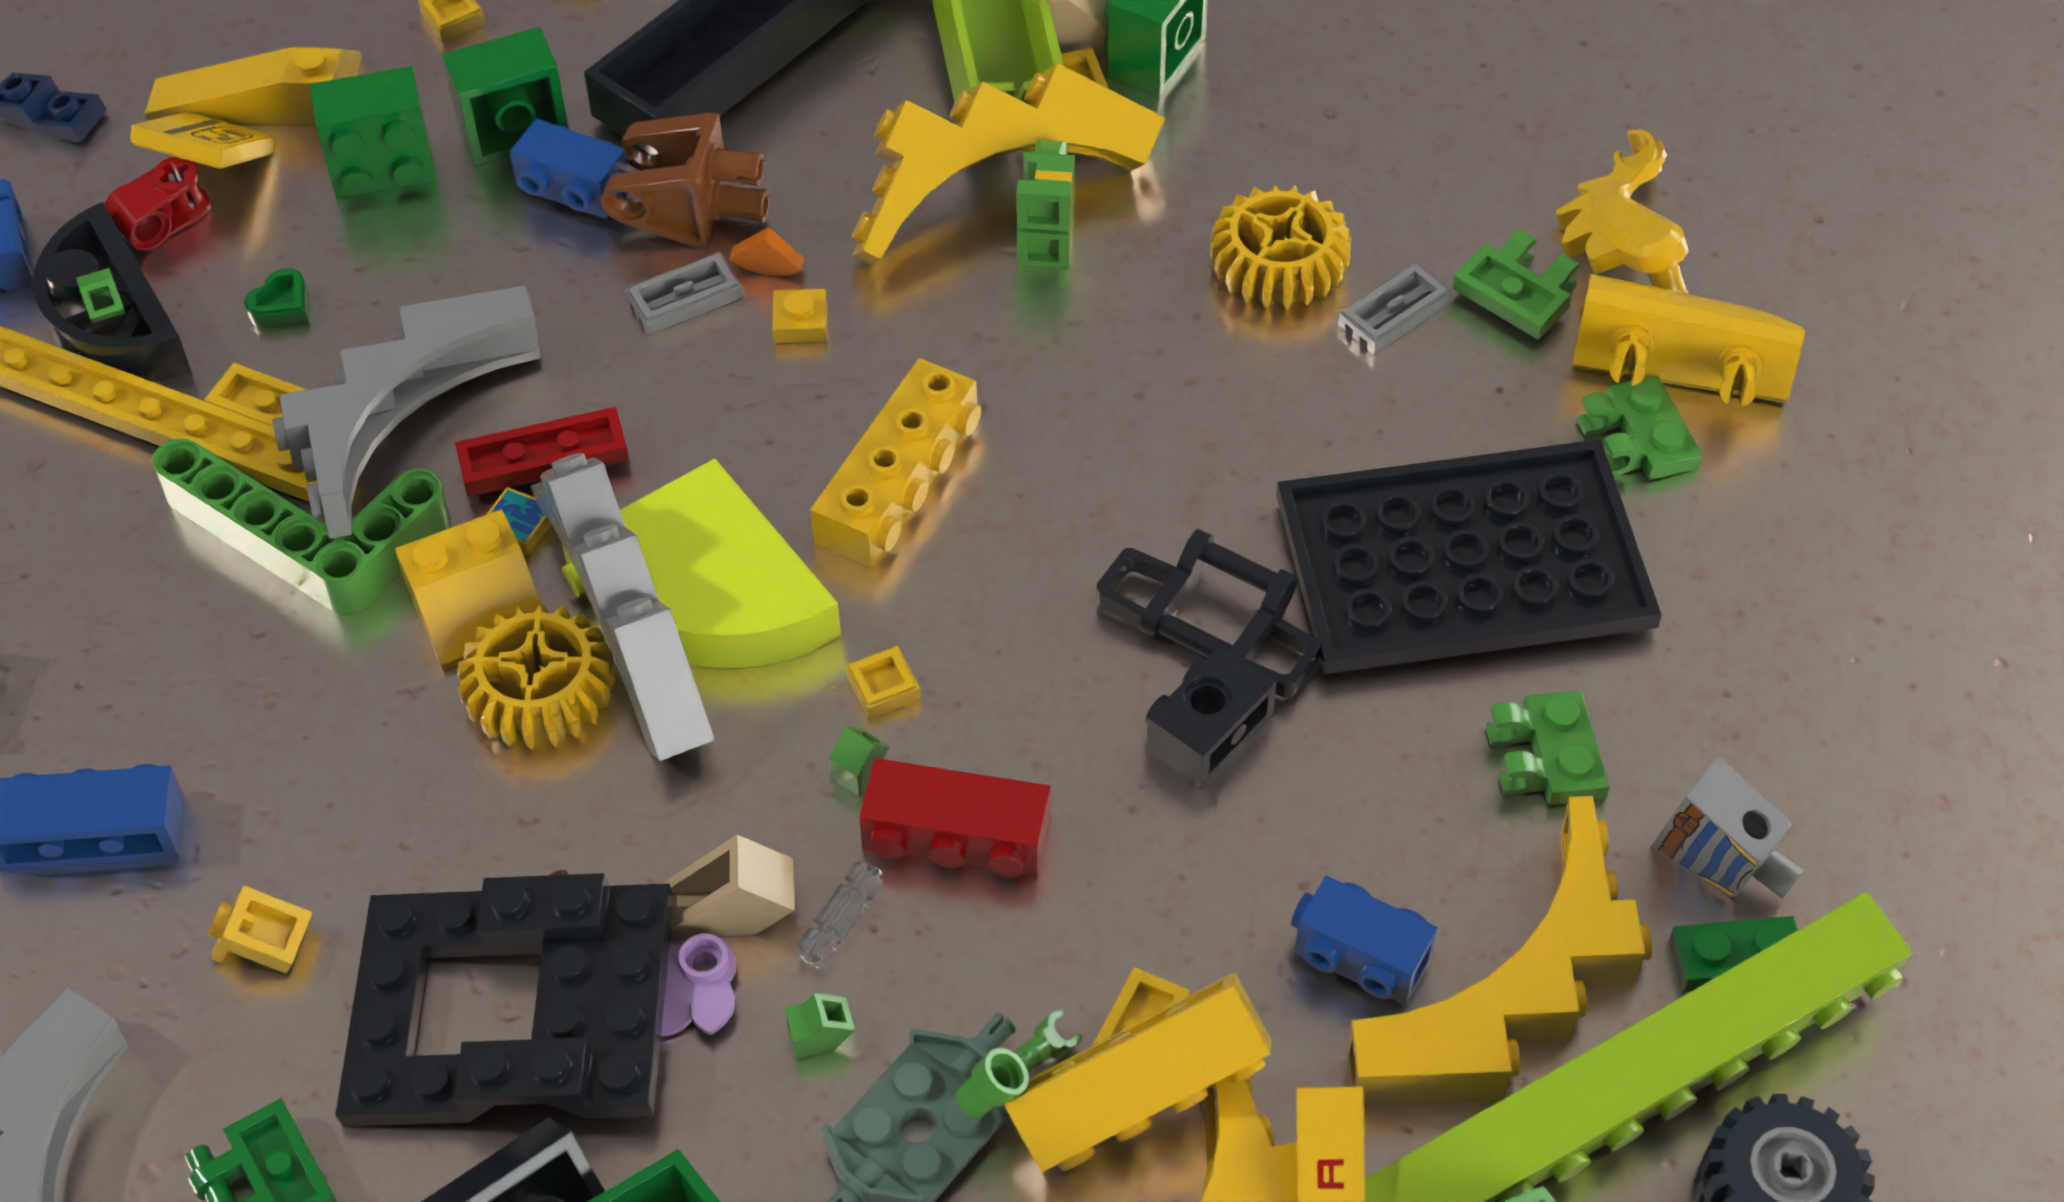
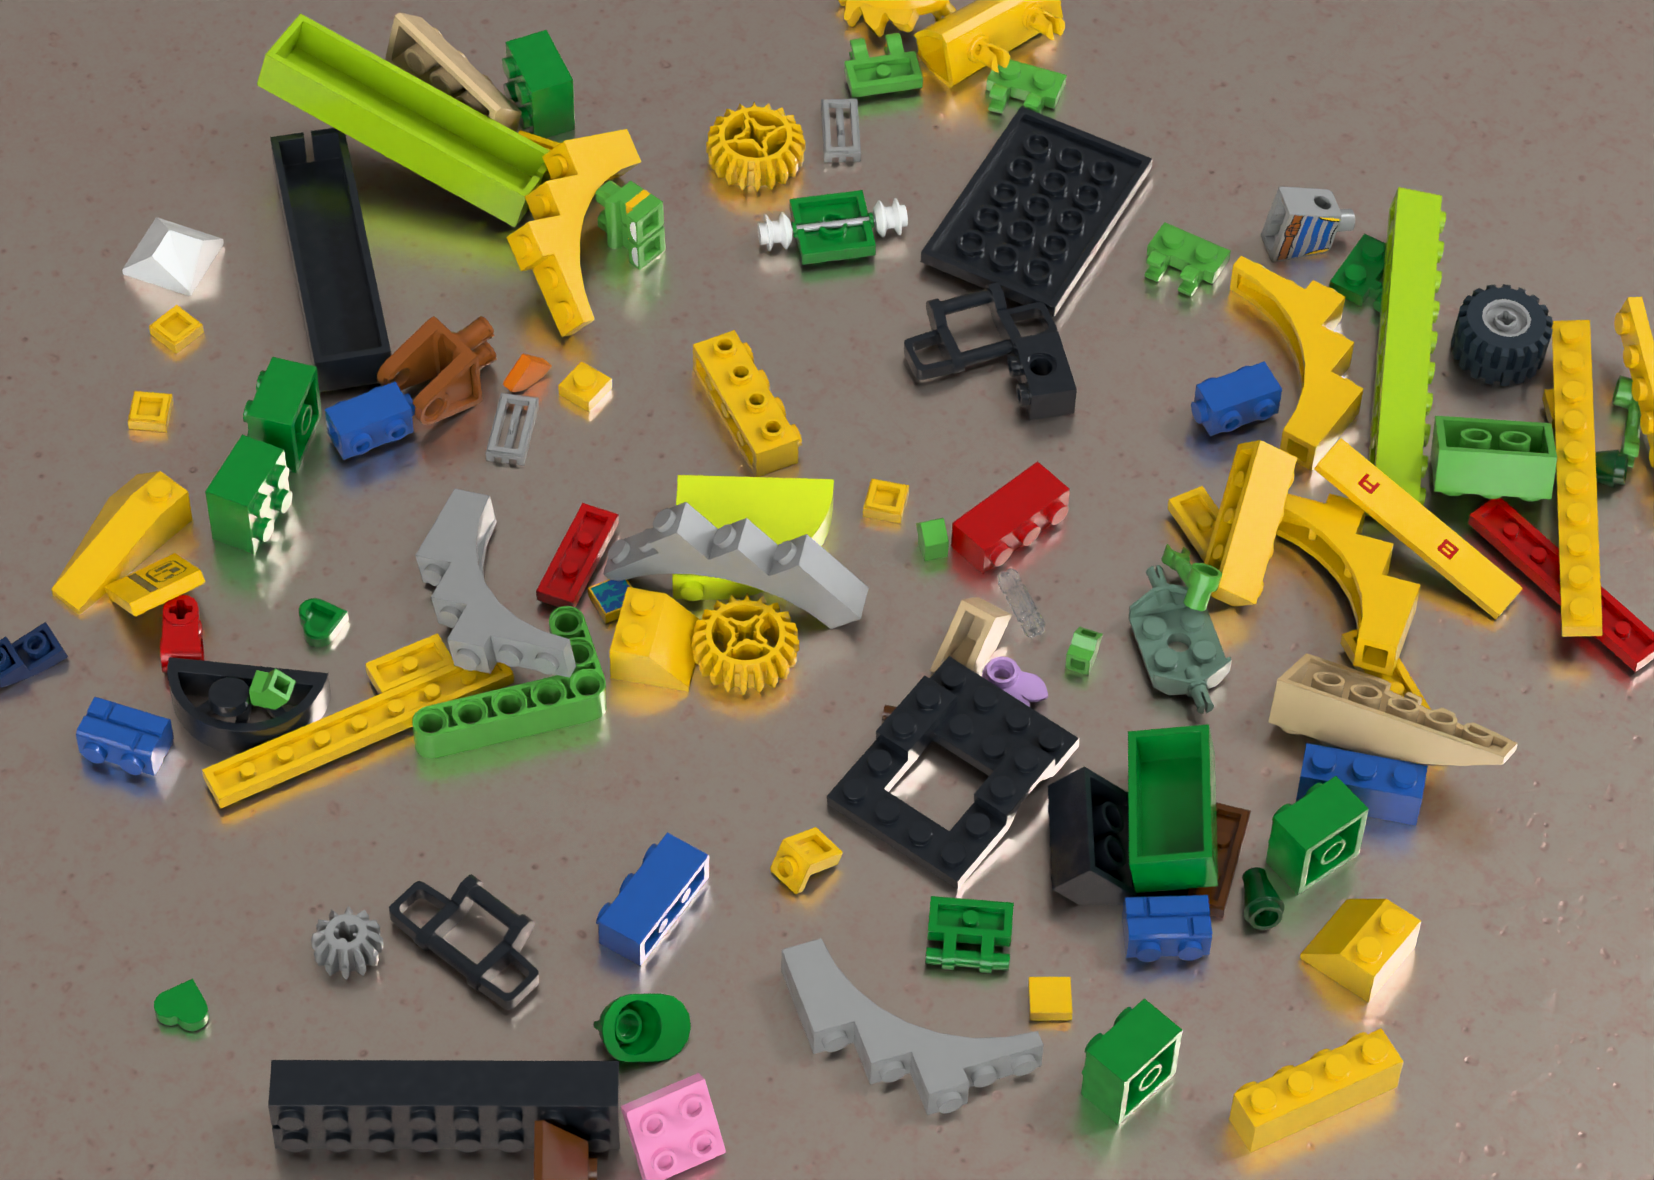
camera: 55 degrees left, 0 degrees up
none -> green plate [757,190,908,265]

